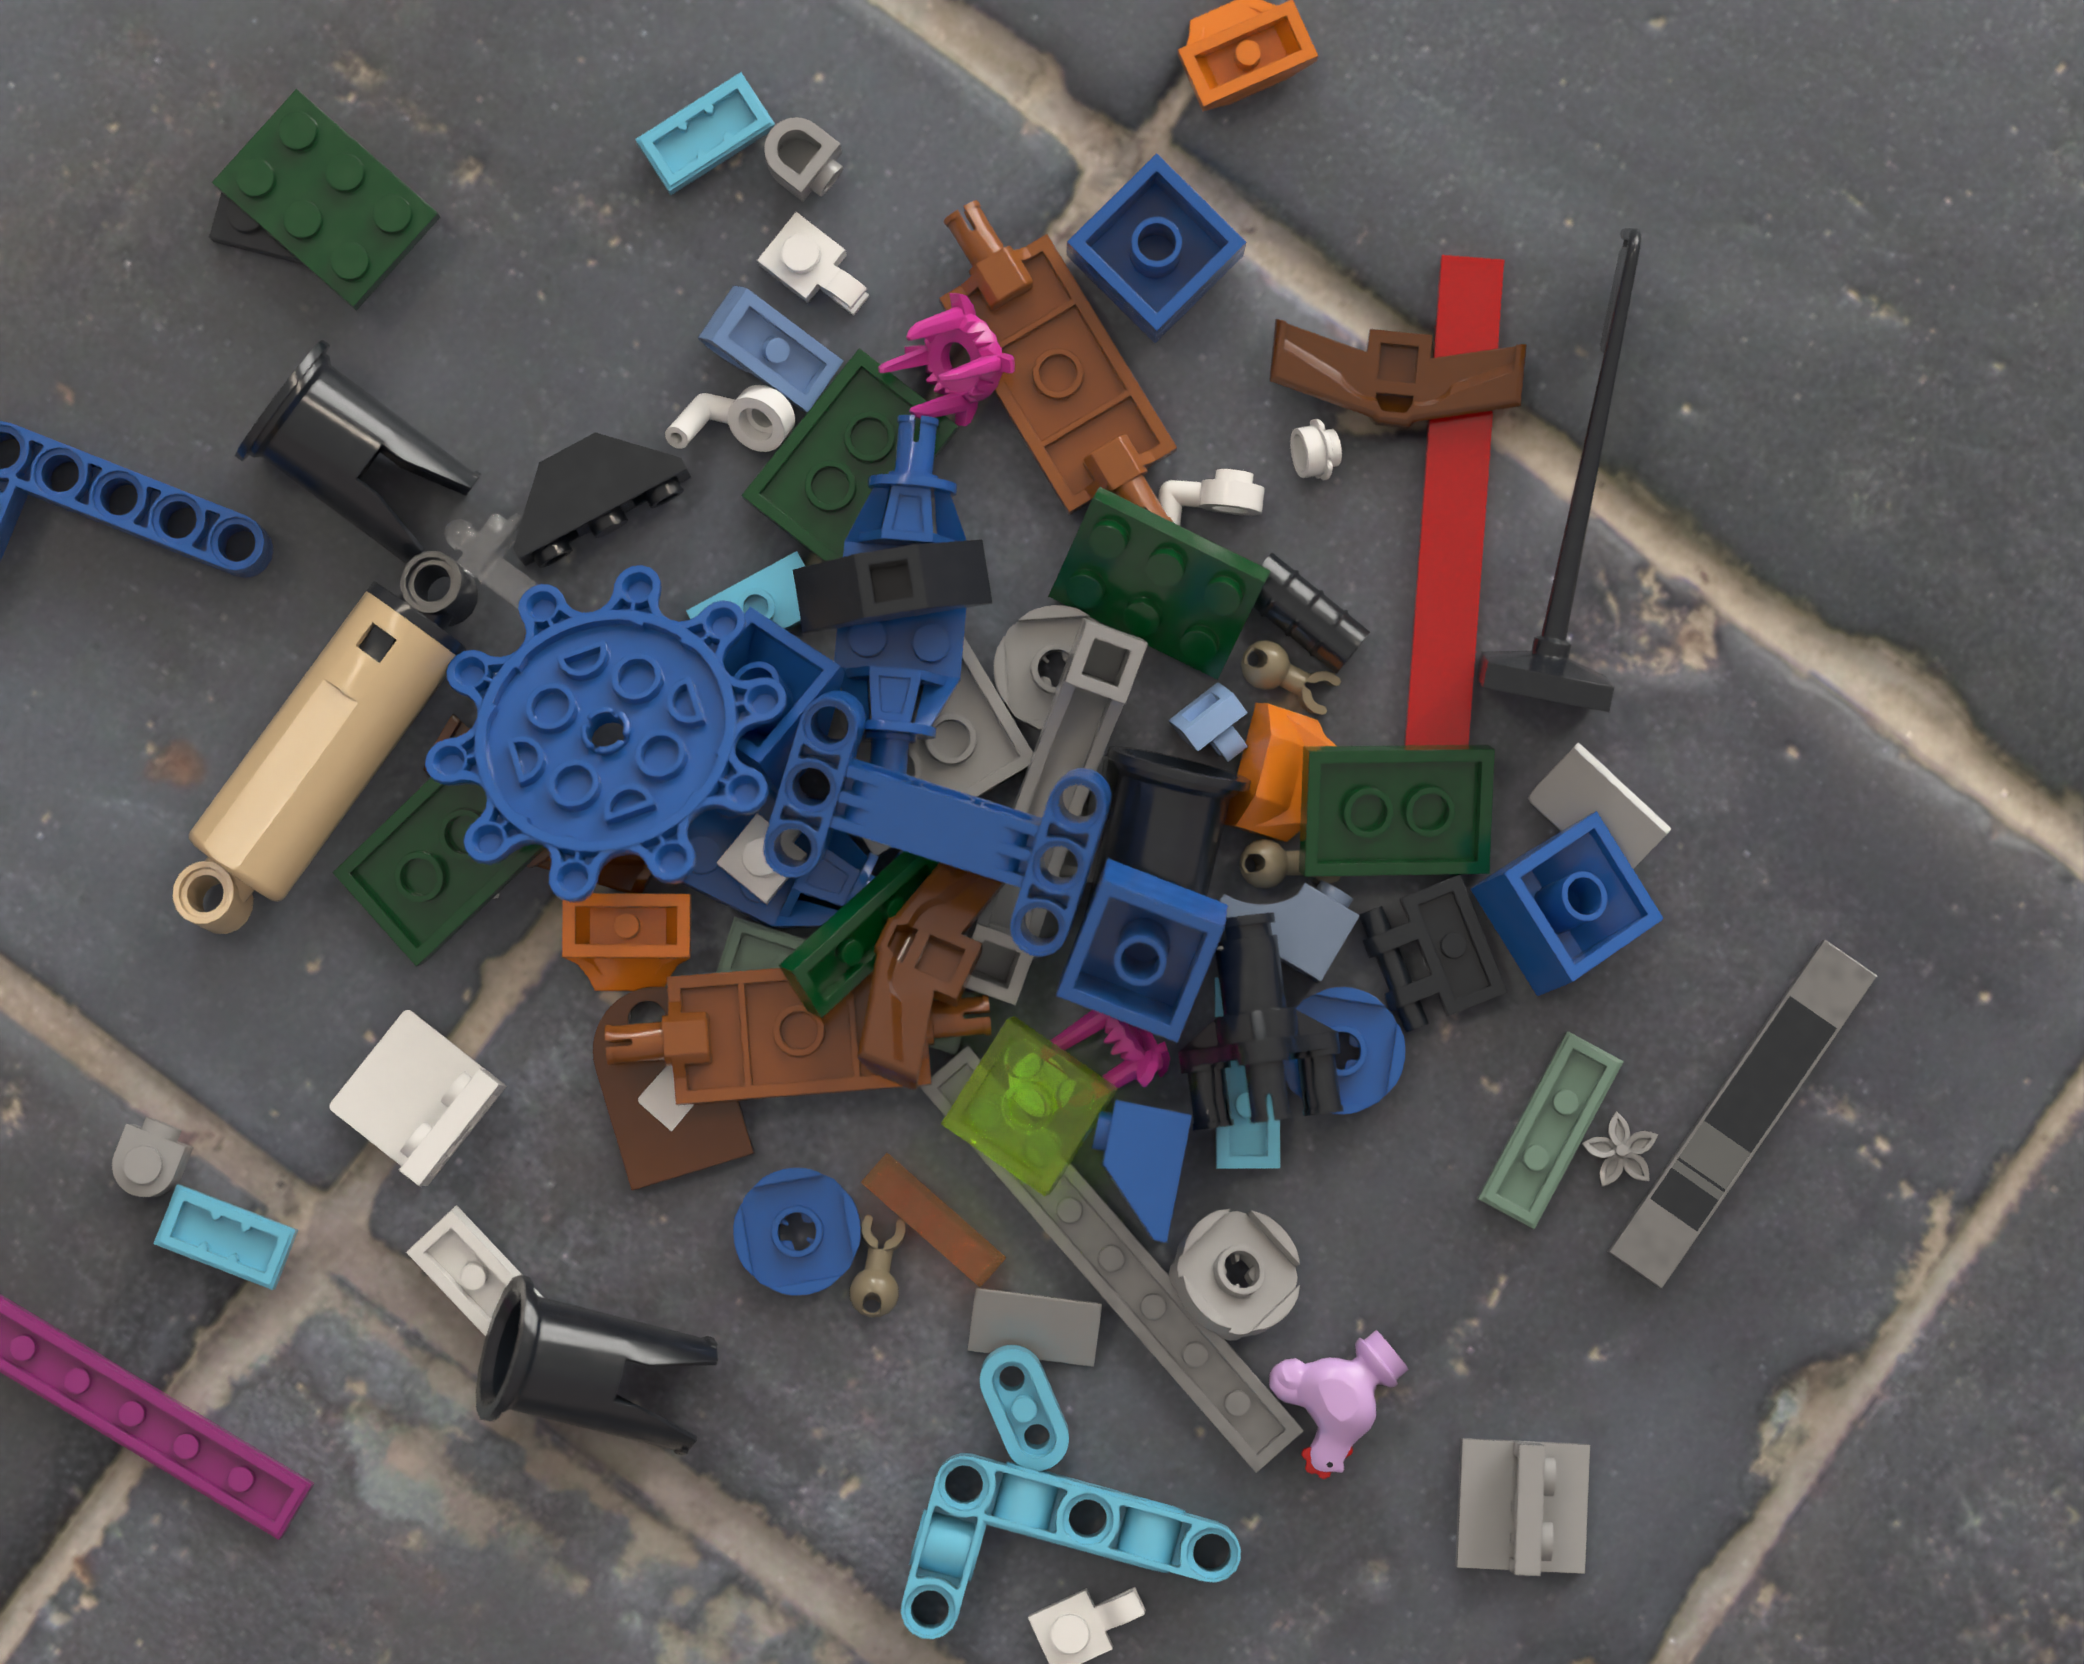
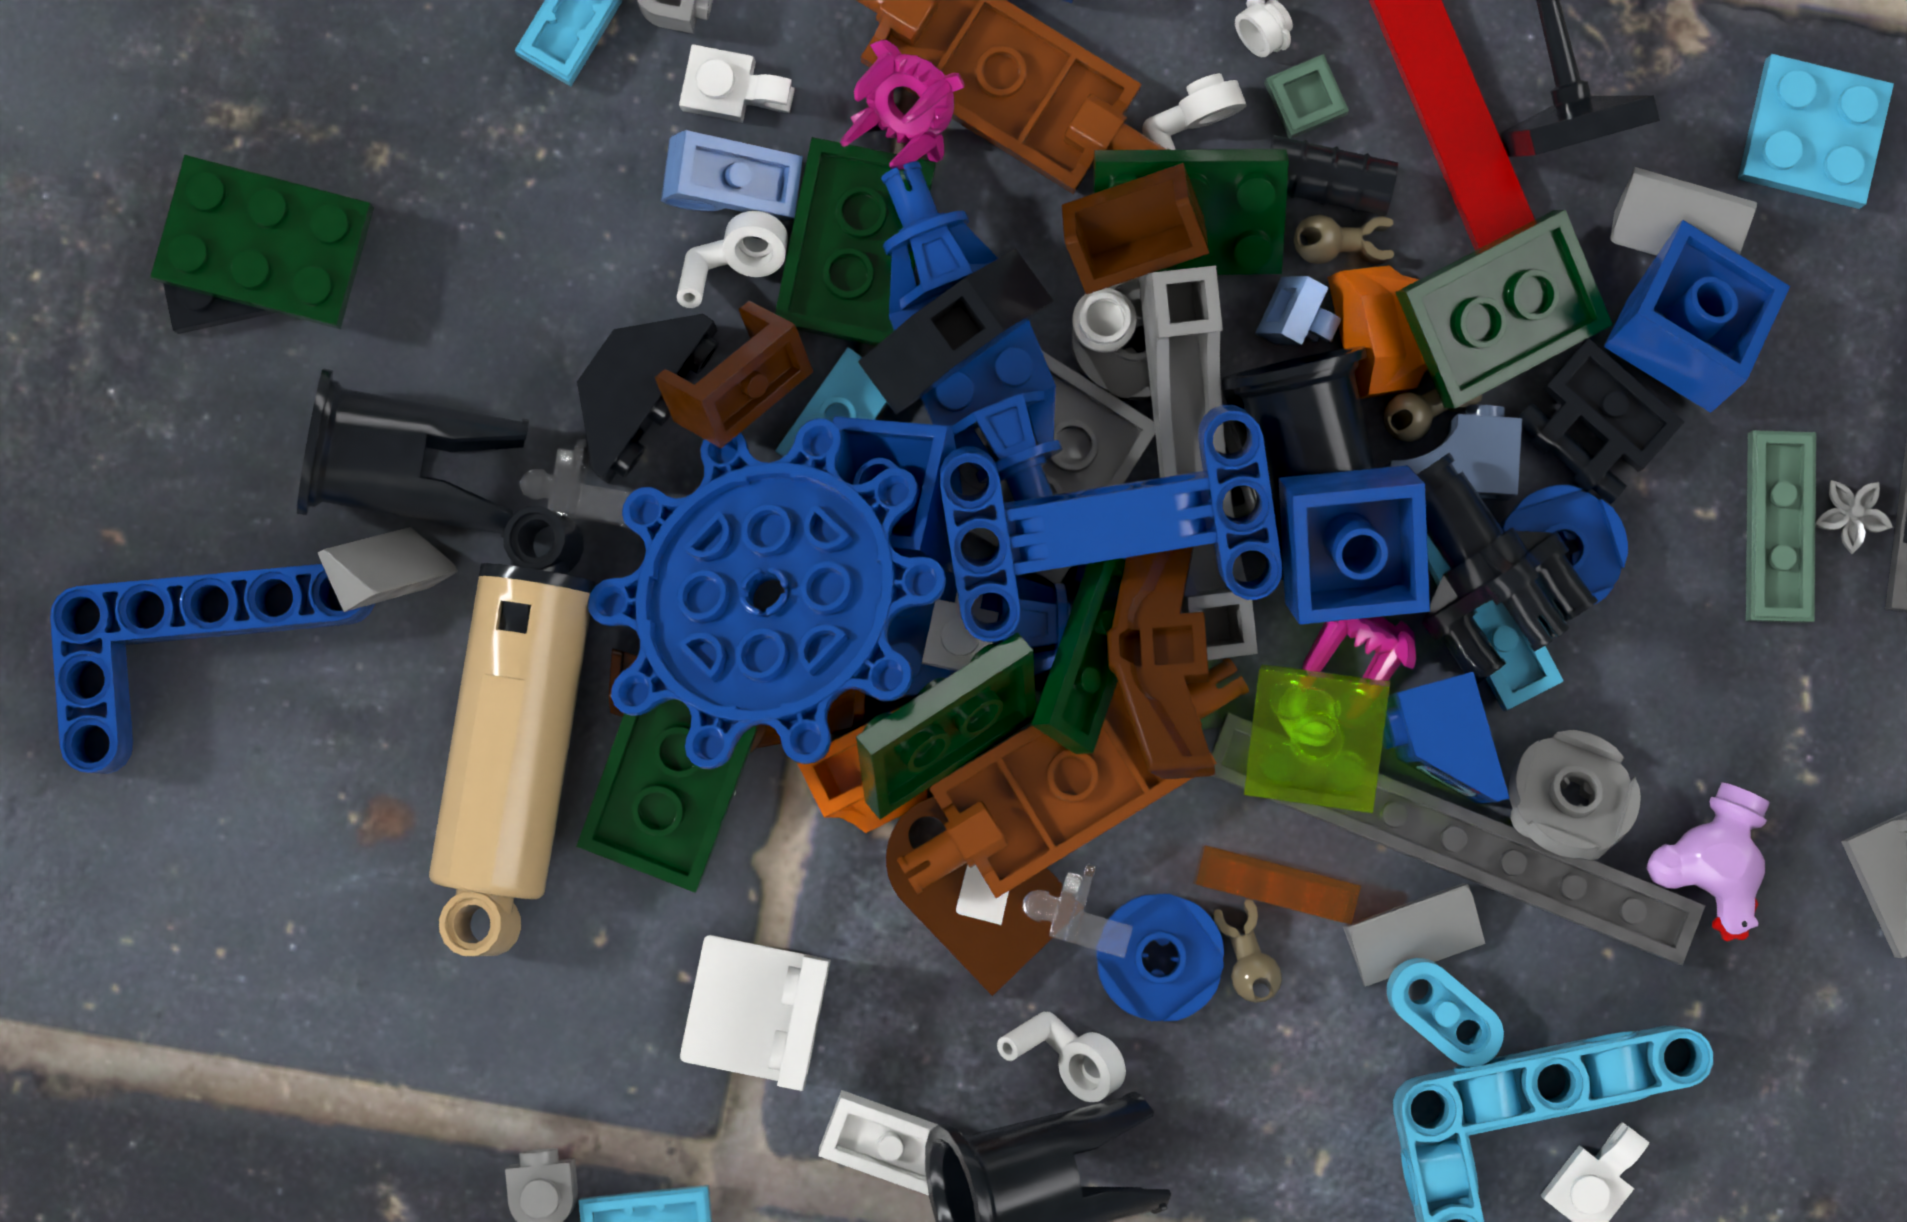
camera: 30 degrees left, 0 degrees up
none -> light grey slope [318,527,458,612]
none -> reddish brown panel [655,301,814,448]
none -> dark green plate [856,632,1036,820]
none -> white plate [997,1012,1126,1102]
none -> clear piece [1023,863,1134,958]
none -> reddish brown panel [1062,163,1209,295]
none -> white plate [1072,288,1137,353]
none -> sand green tile [1264,54,1349,139]
none -> medium azure plate [1738,54,1894,209]

